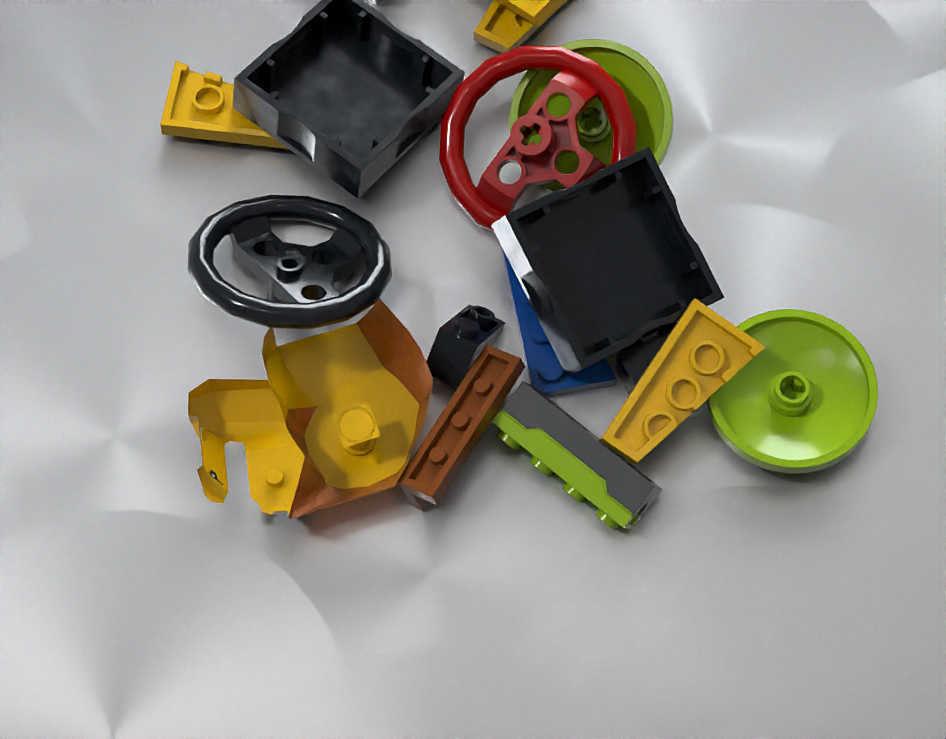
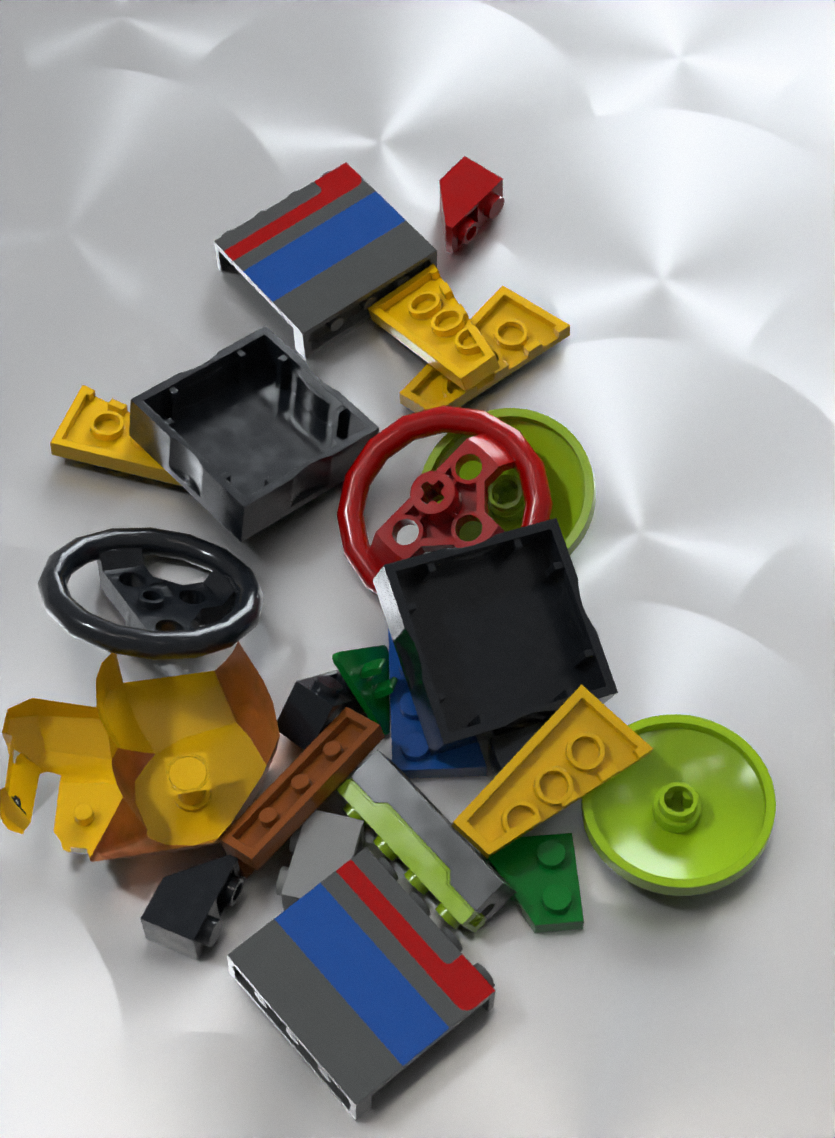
camera: 10 degrees right, 10 degrees down
none -> black slope [140,854,244,960]
none -> panel [227,848,496,1120]
none -> light grey brick [276,810,365,911]
none -> green piece [332,645,398,735]
none -> green wing [480,833,584,933]

